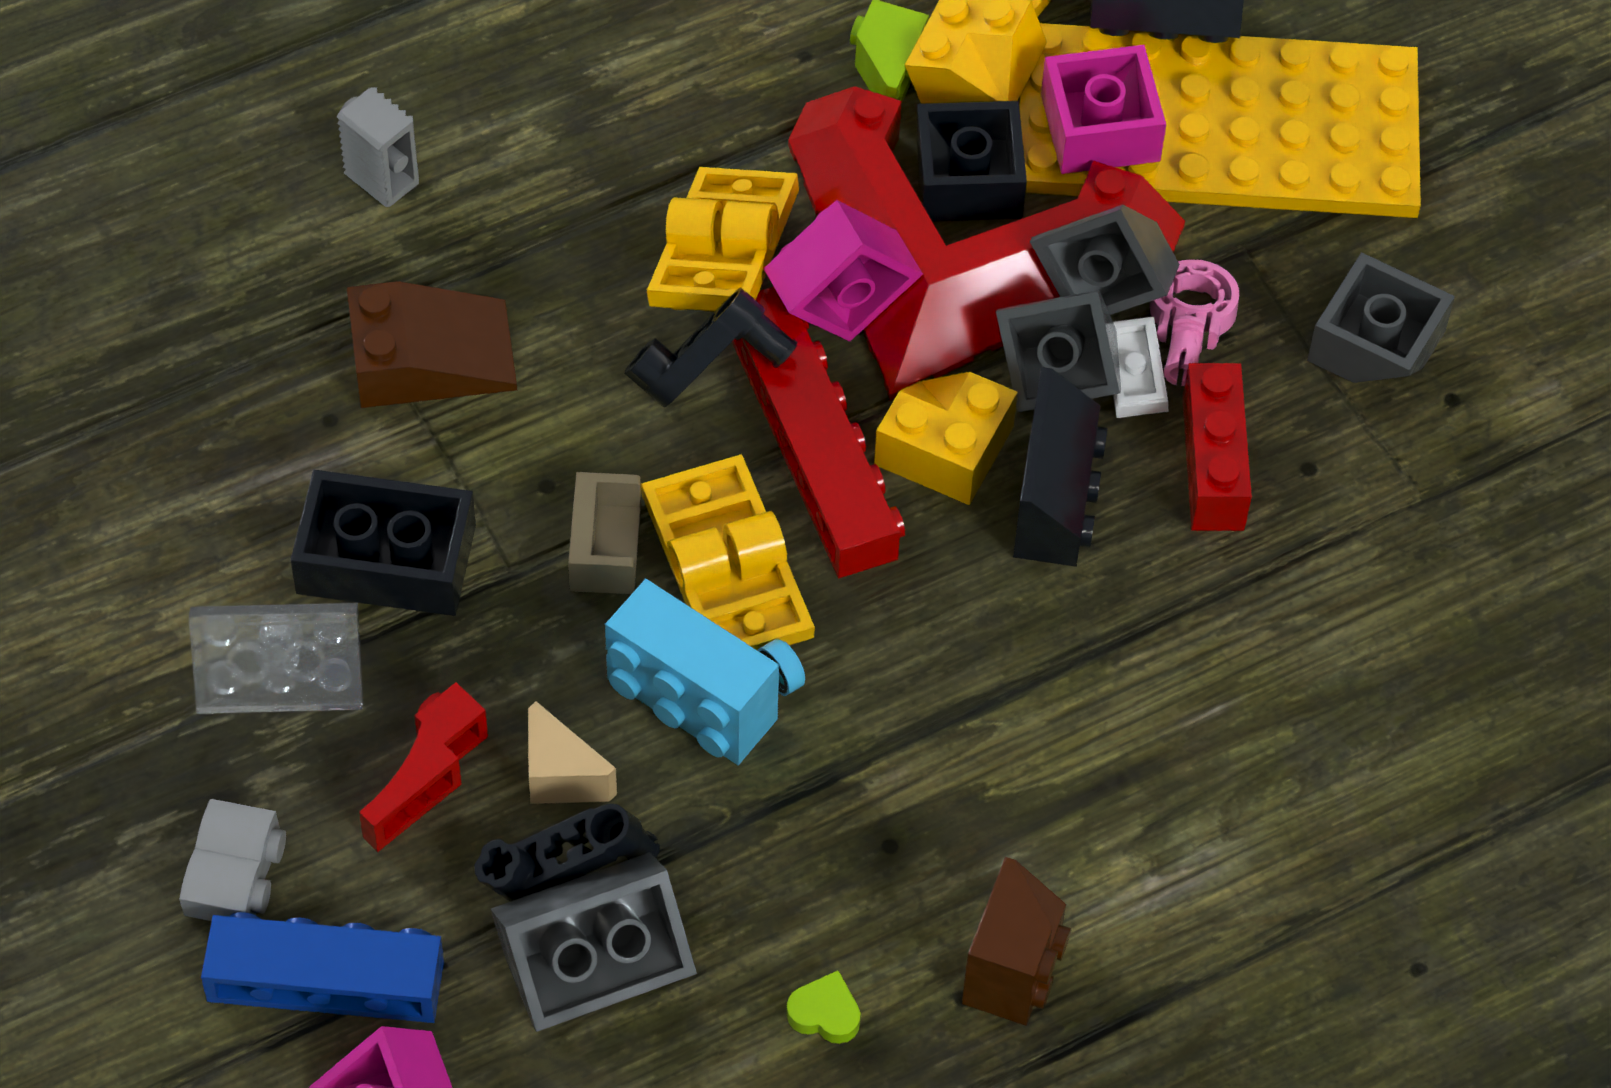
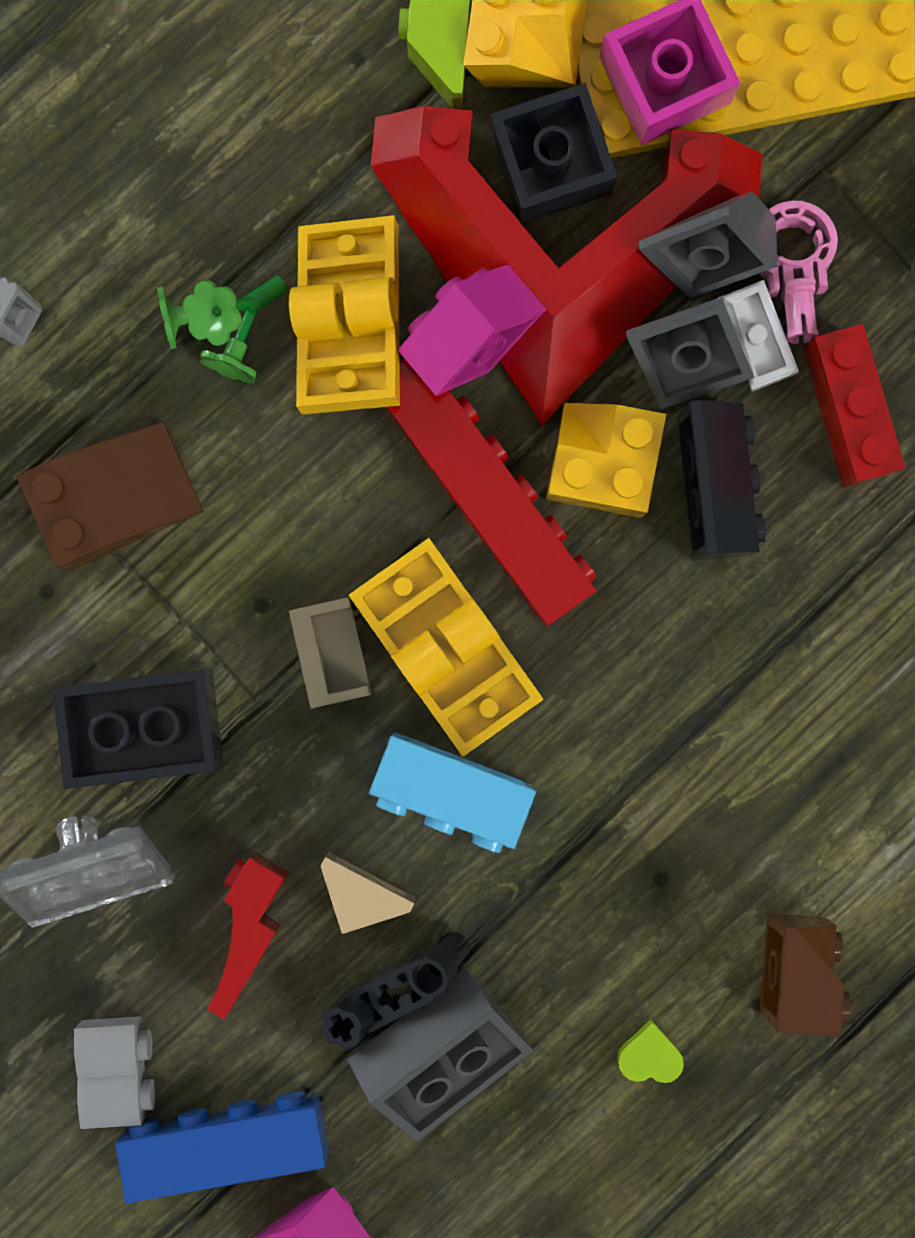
camera: 15 degrees left, 30 degrees up
black beam [624,288,798,407] -> none
medium azure tile [758,639,805,696] -> none
none -> bright green plant [157,276,287,384]

